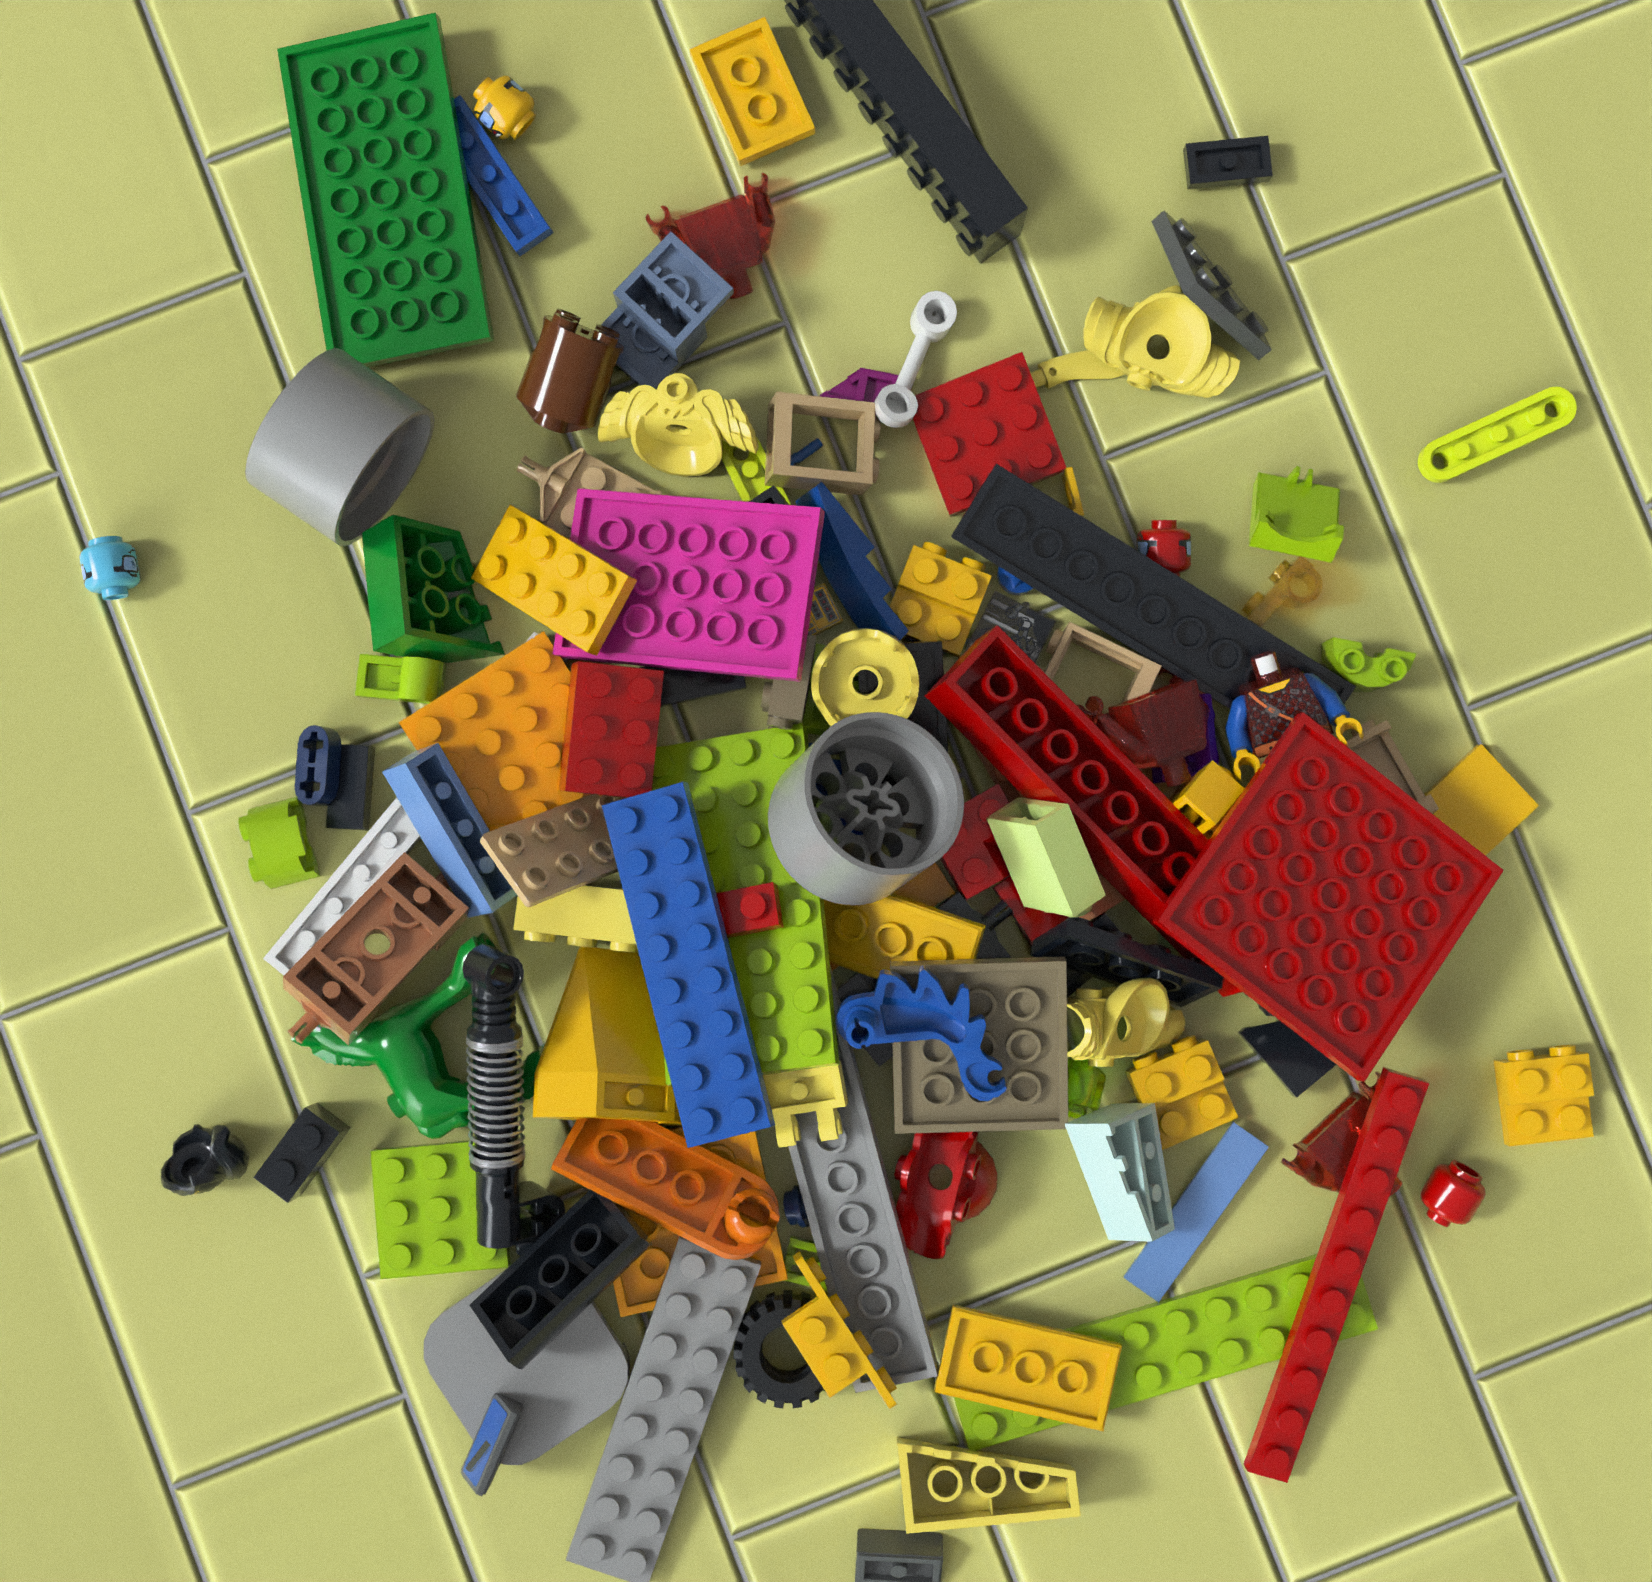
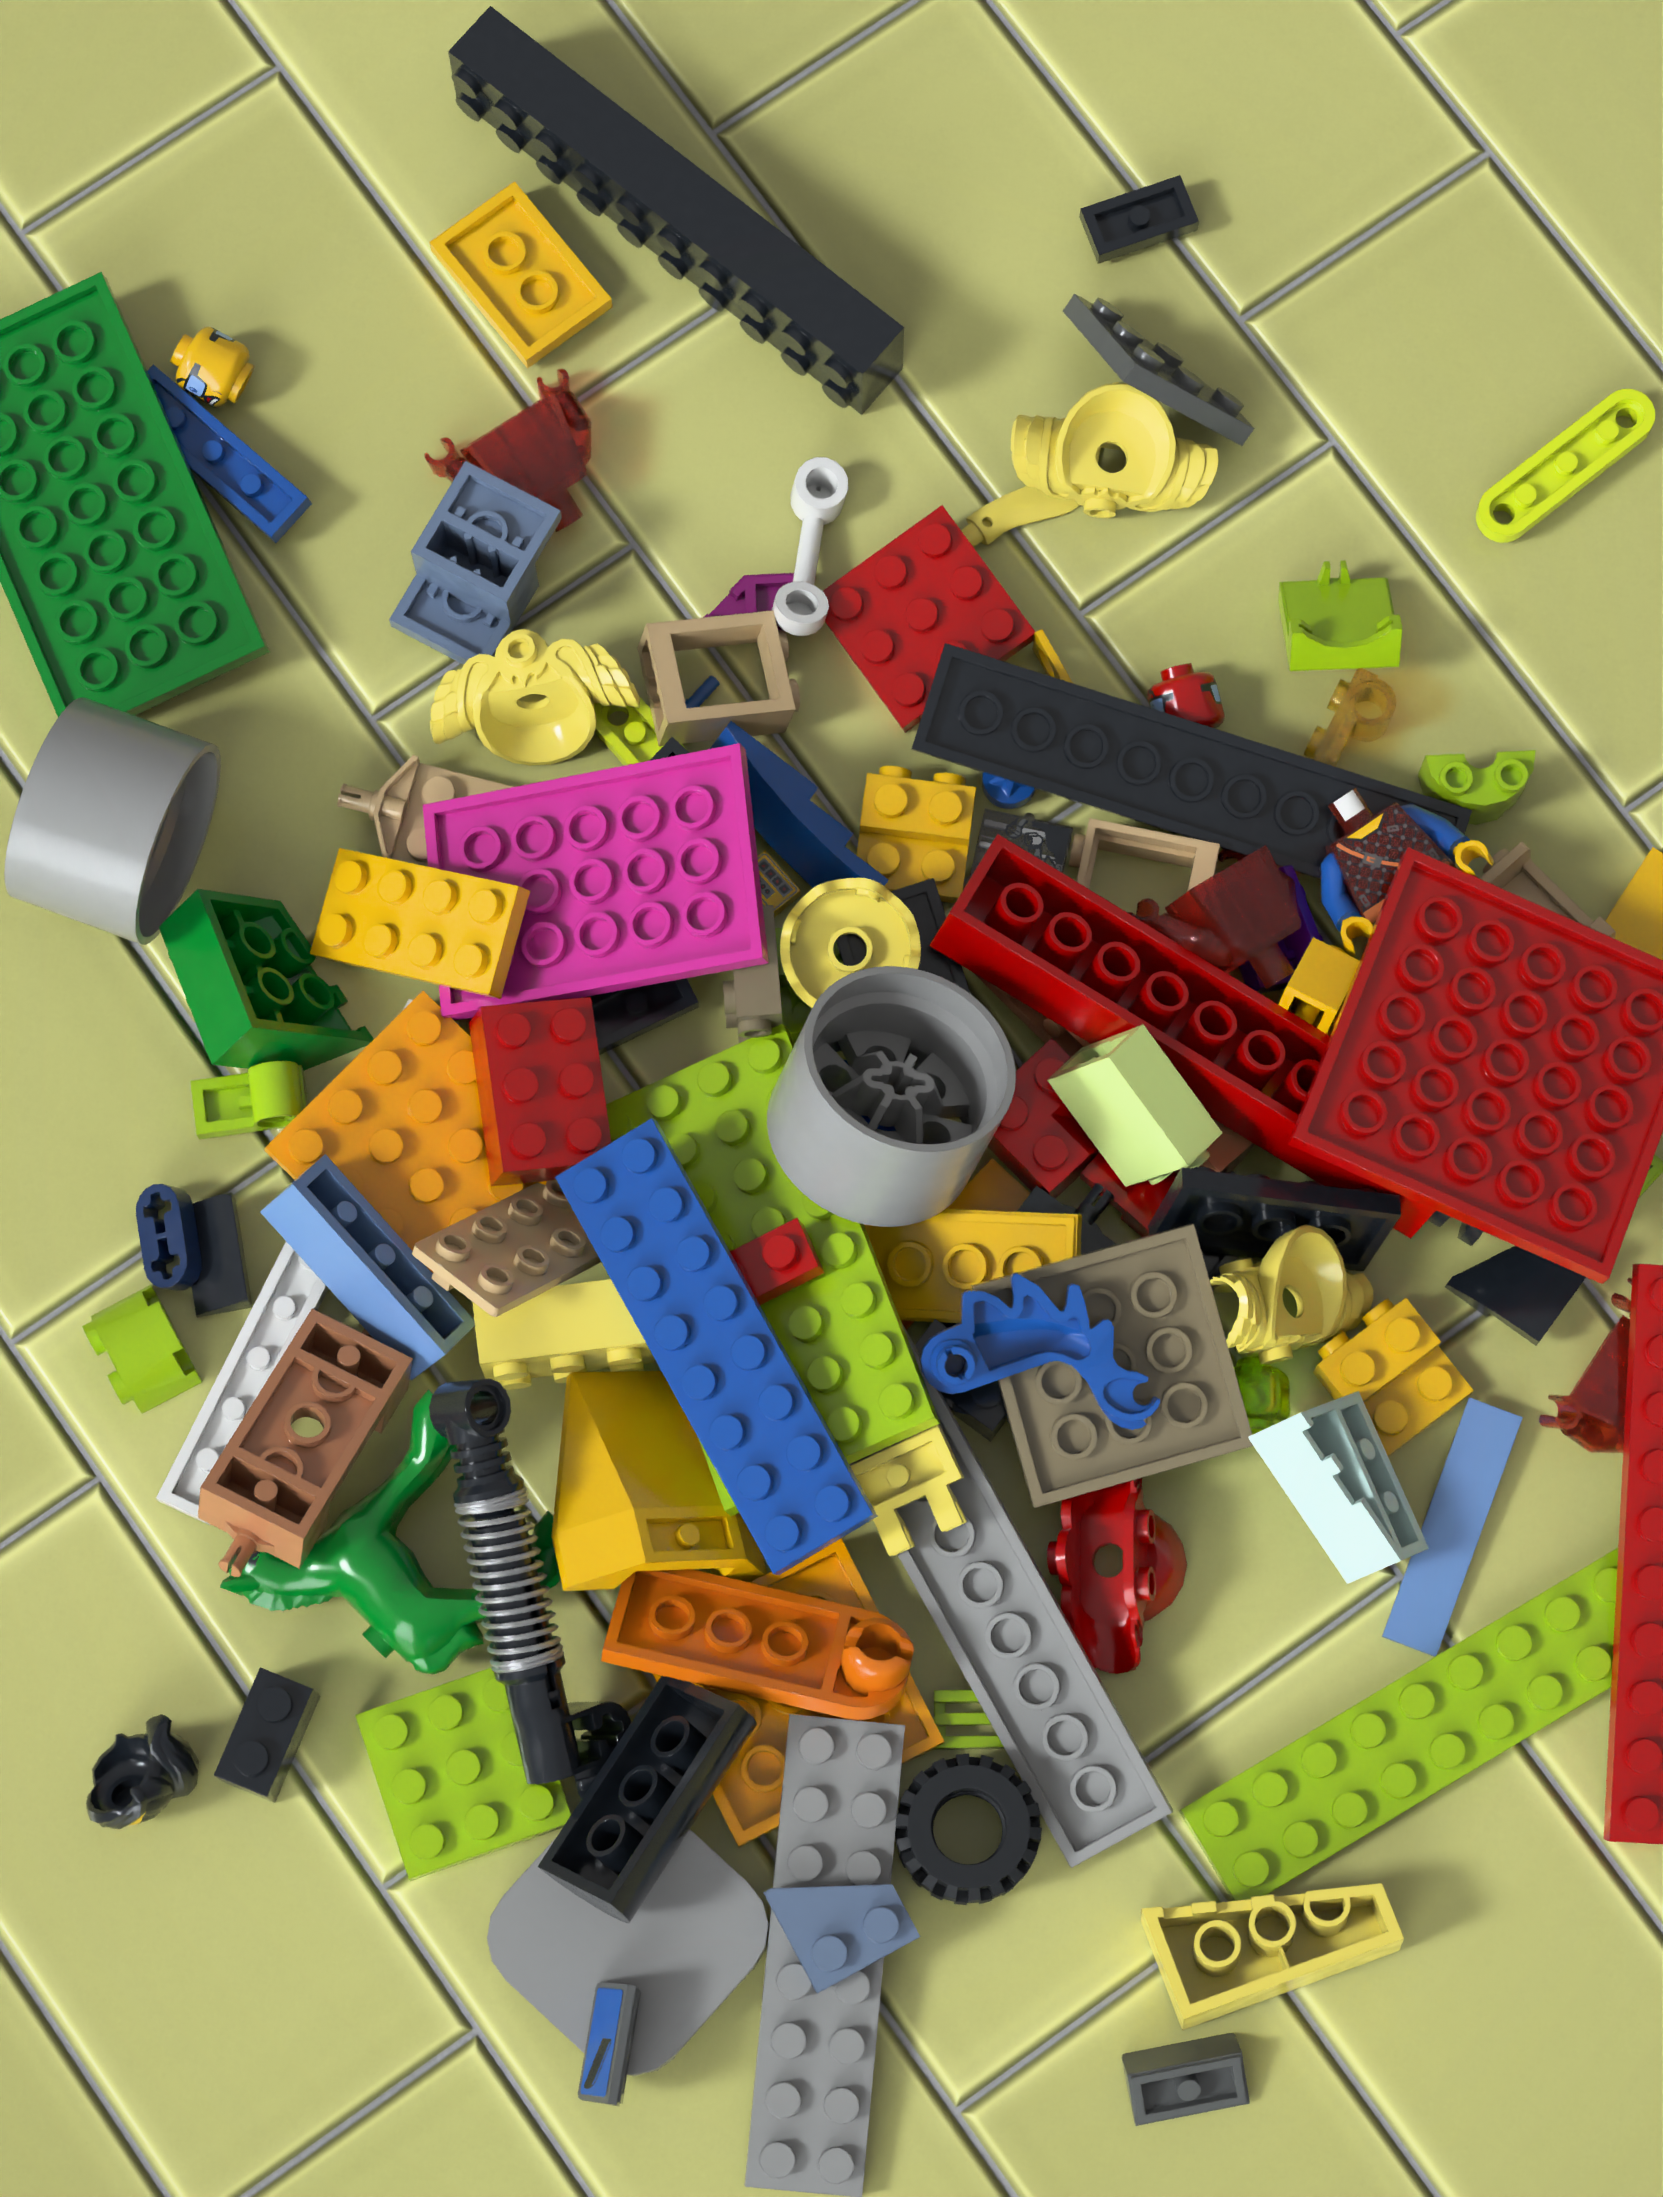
camera: 10 degrees left, 10 degrees down
reddish brown cylinder [516,309,625,434] -> none
yellow bracket [781,1251,897,1409] -> none
dark blue plate [783,1185,810,1228] -> none
yellow tile [934,1304,1122,1431] -> none
none -> sand blue wing [763,1884,920,1994]

